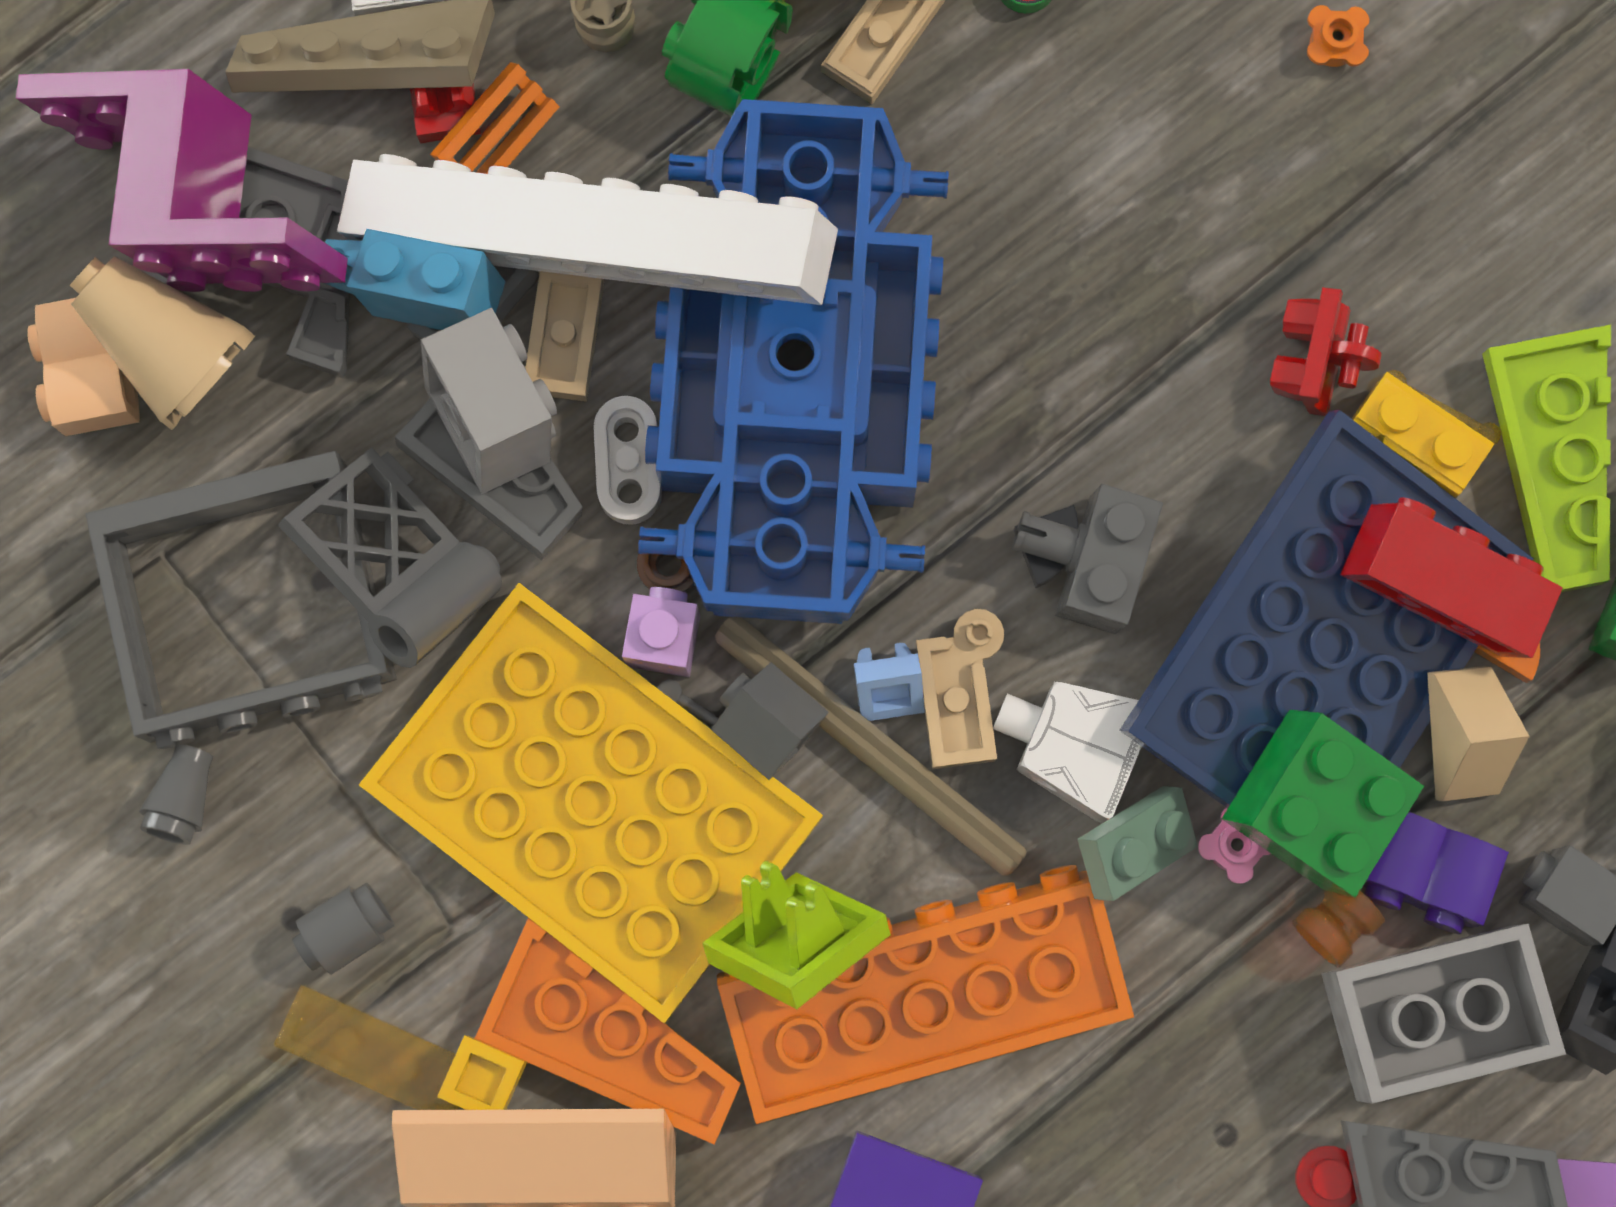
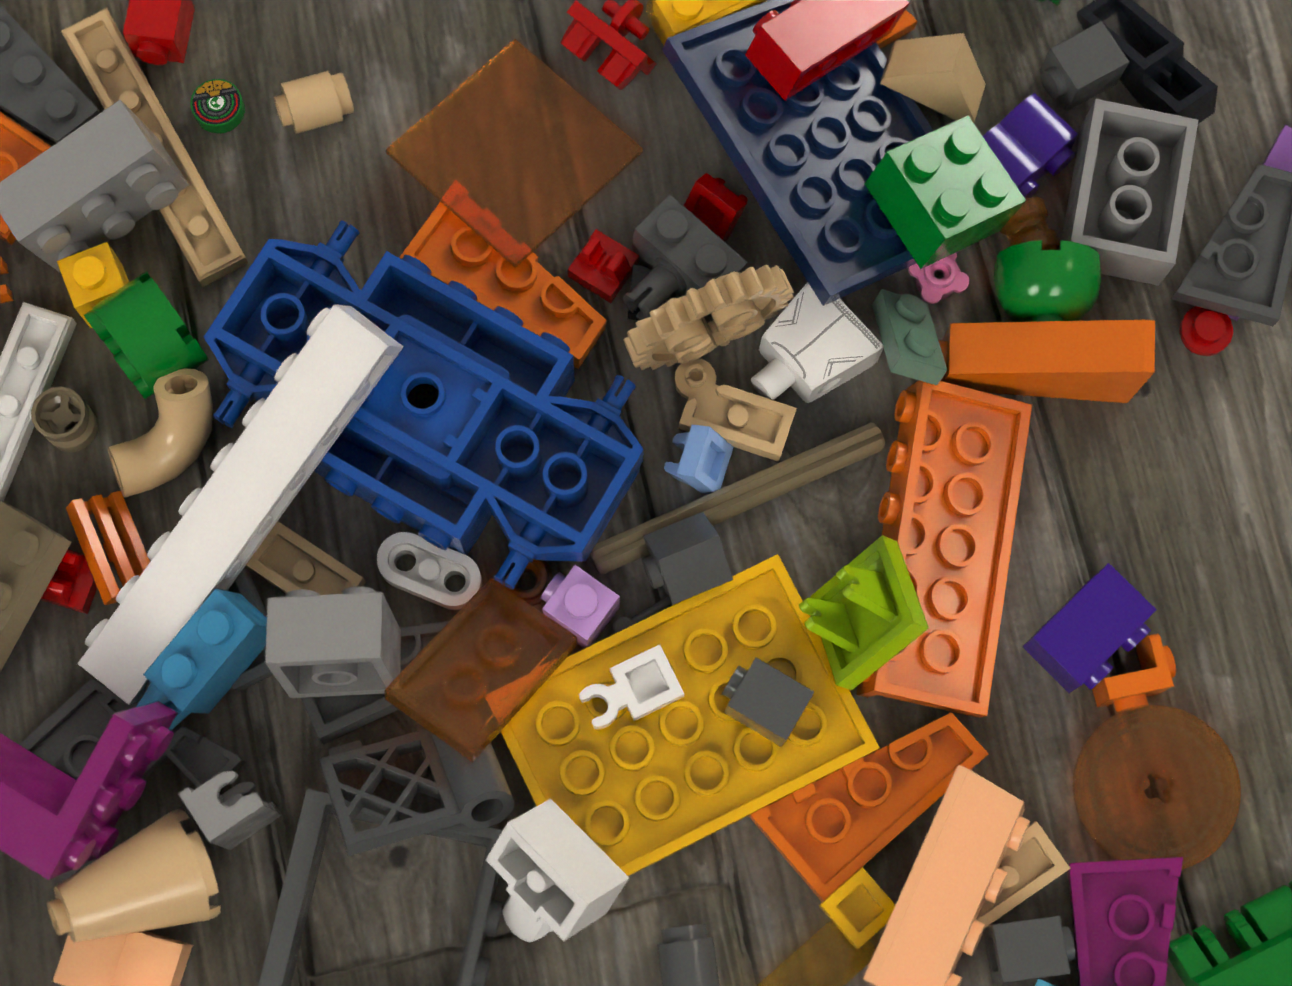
camera: 70 degrees left, 5 degrees down
none -> tan cylinder [108,369,213,498]
none -> light grey hinge [179,771,282,850]
none -> tan brick [274,71,354,134]
none -> clear orange tile [385,578,577,762]
none -> clear orange piece [386,39,643,268]
none -> orange wing [400,181,607,369]
none -> white brick [486,799,629,942]
none -> red tile [567,229,639,303]
none -> white plate [579,644,685,729]
none -> tan gear [623,265,794,370]
none -> red tile [683,172,748,242]
none -> dark grey brick [722,658,814,747]
none -> orange slope [939,320,1155,403]
none -> green cylinder [994,240,1101,322]

